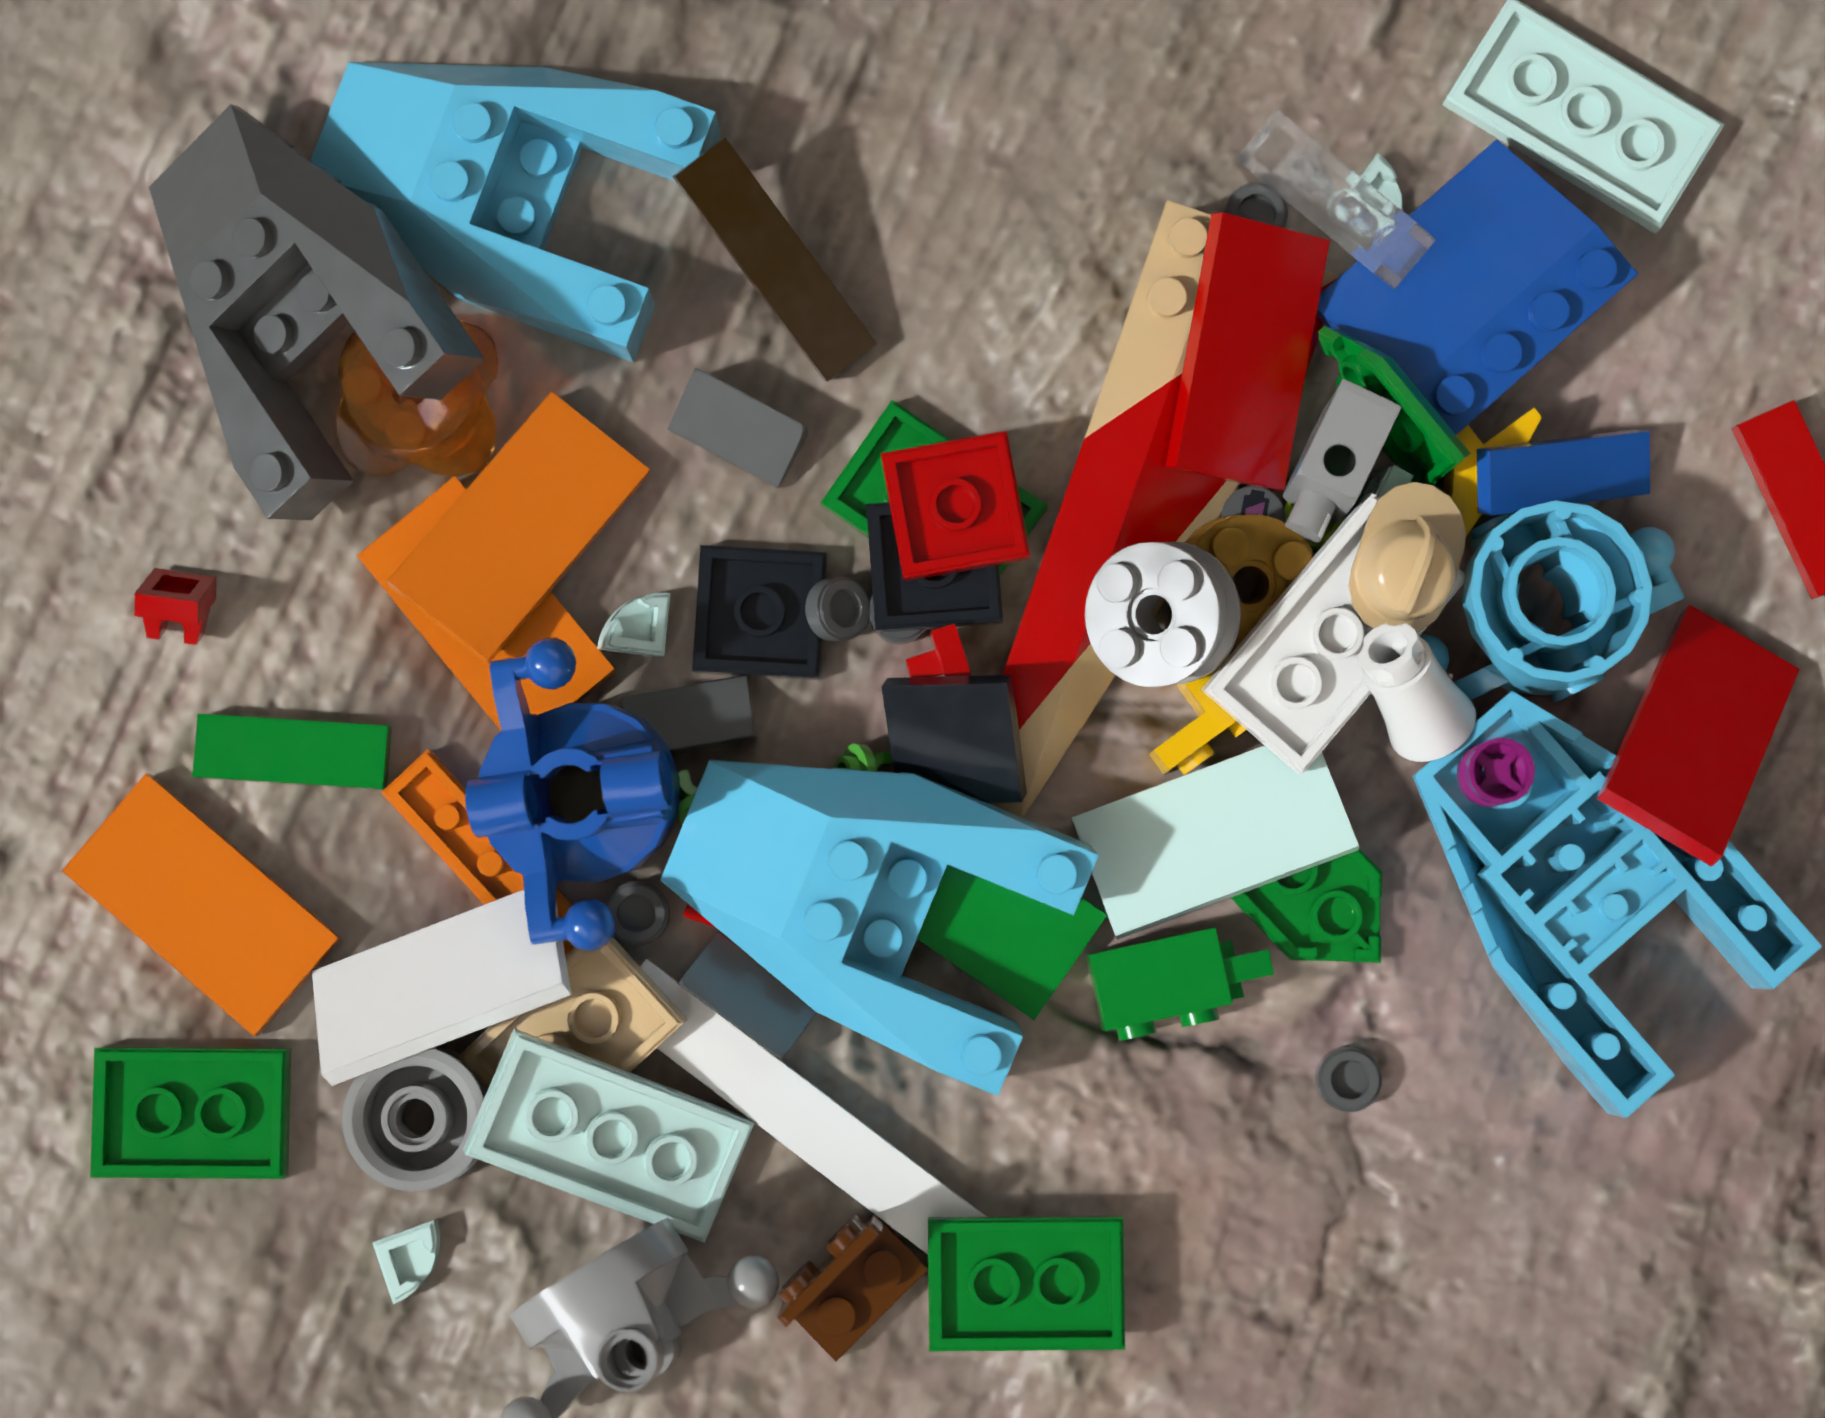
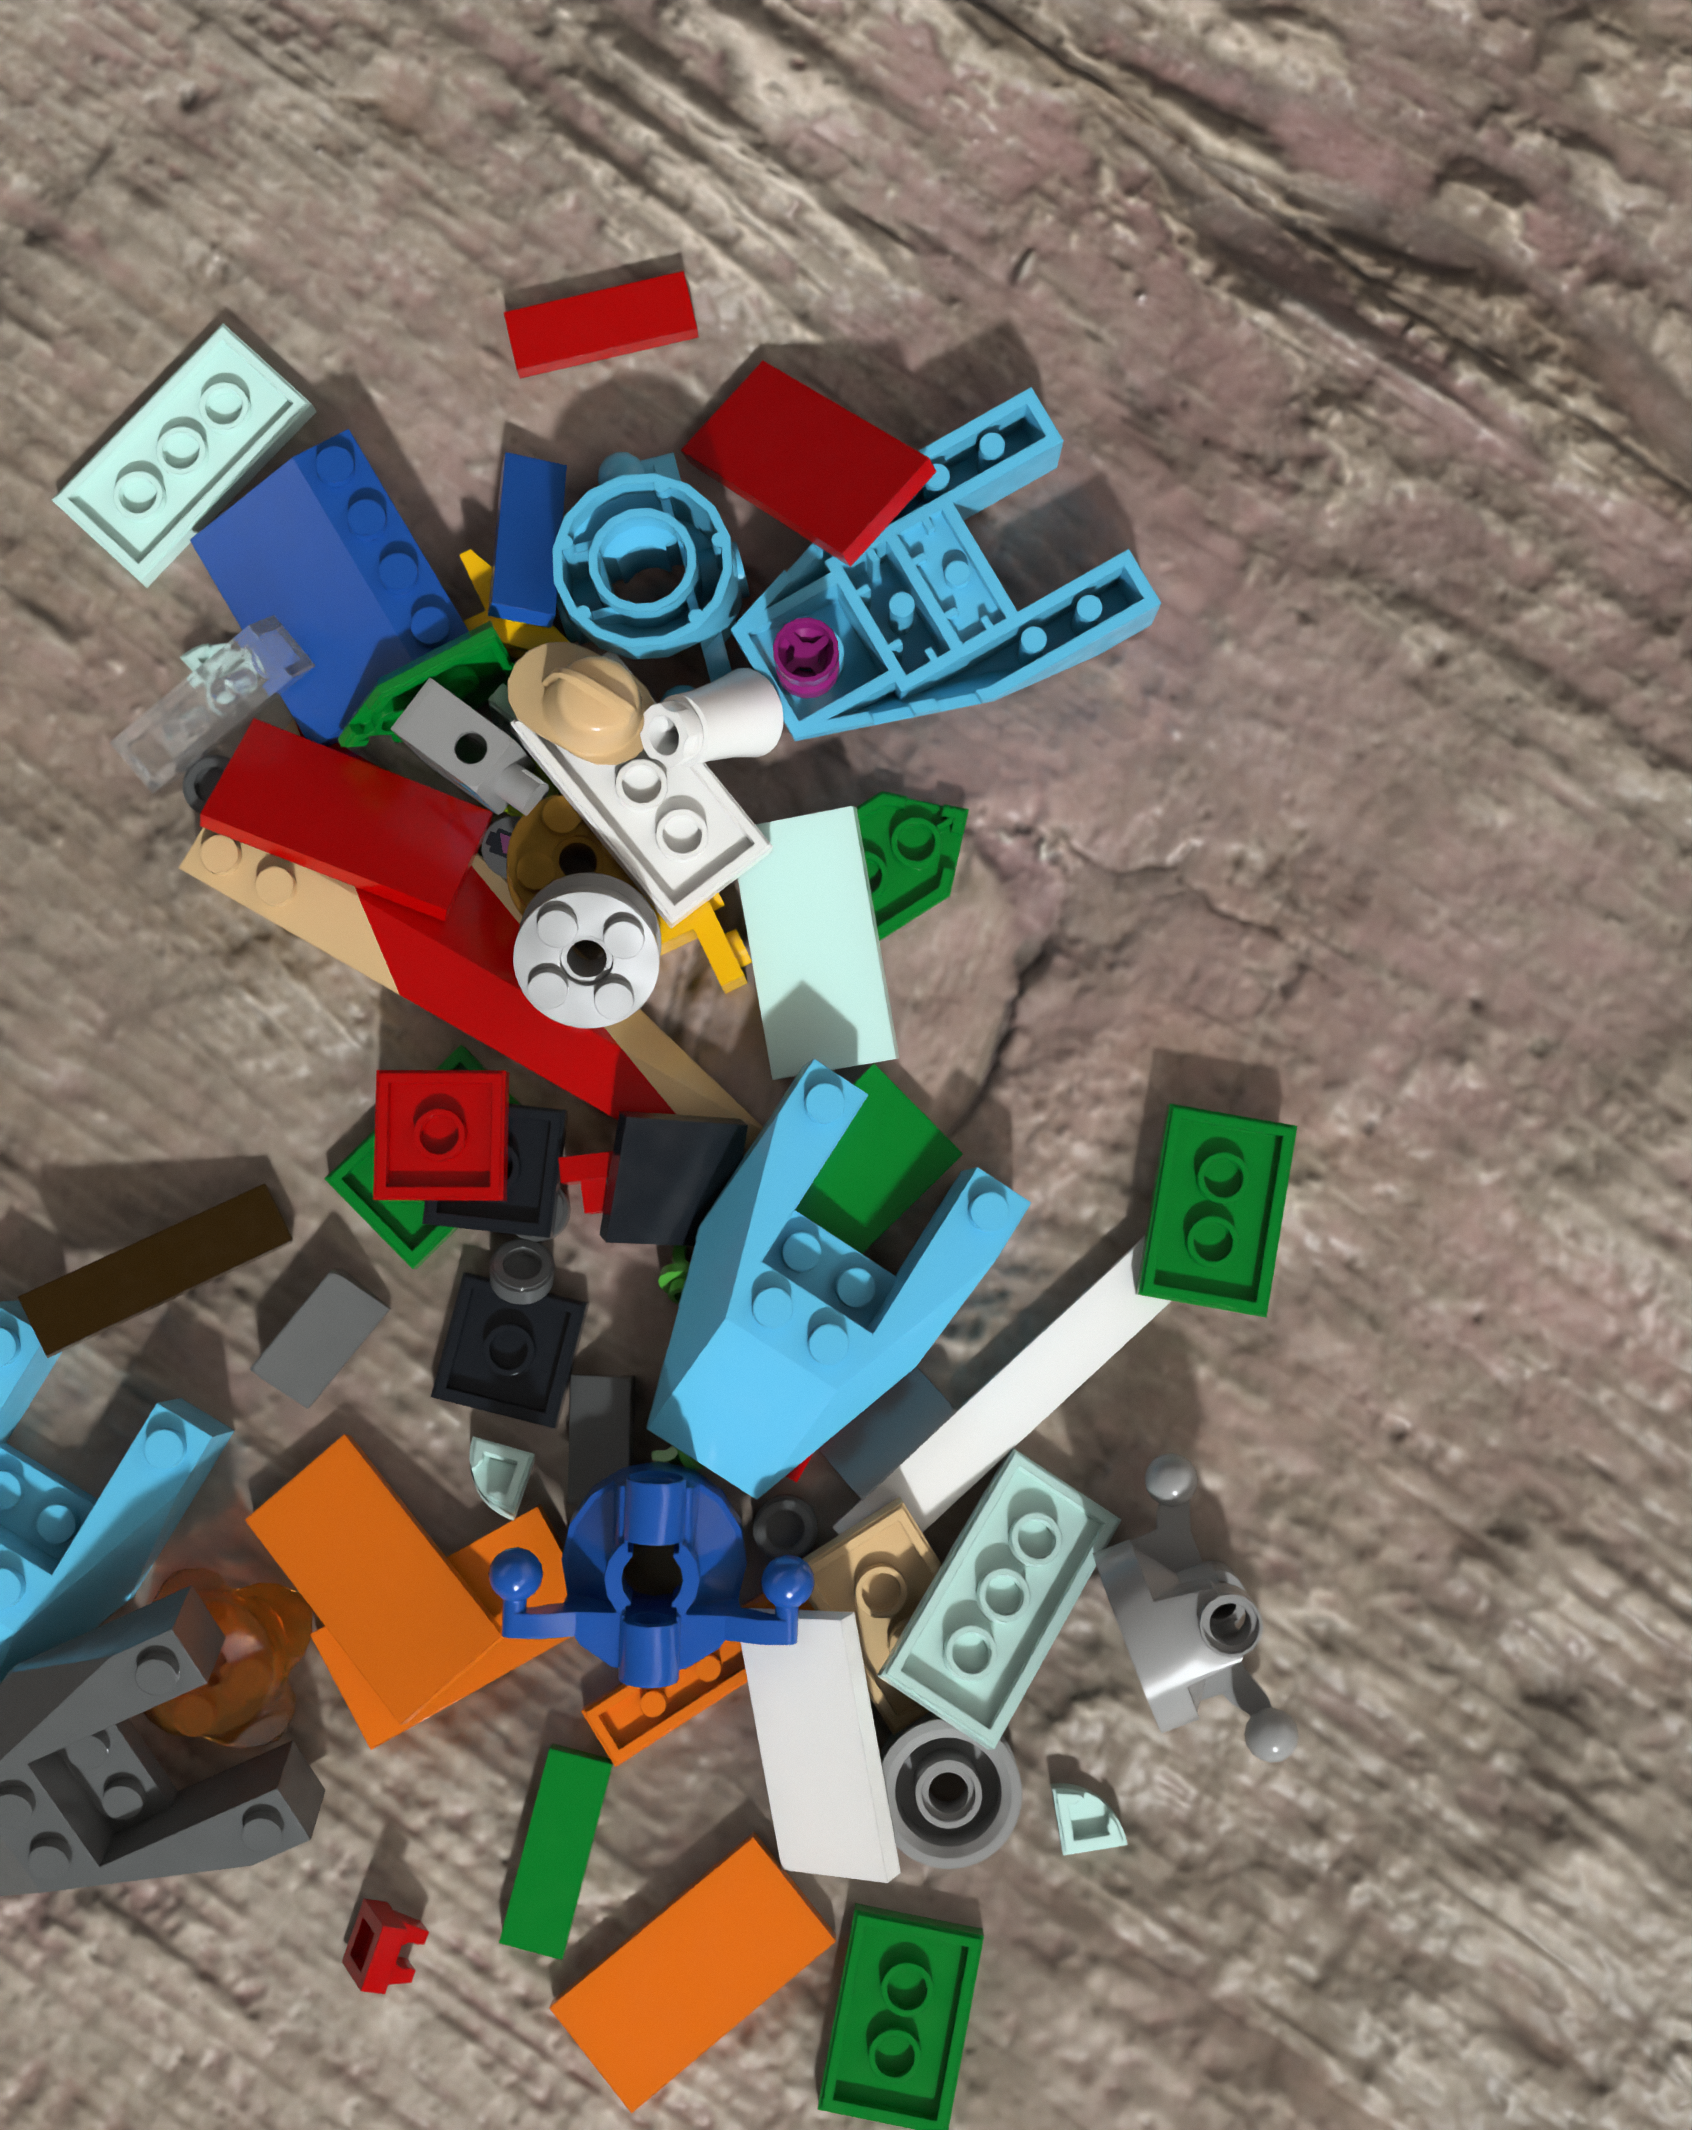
camera: 75 degrees left, 0 degrees up
reddish brown bracket [777,1213,928,1361] -> none
green hinge [1085,927,1274,1041] -> none
dark grey tile [1315,1047,1382,1112] -> none

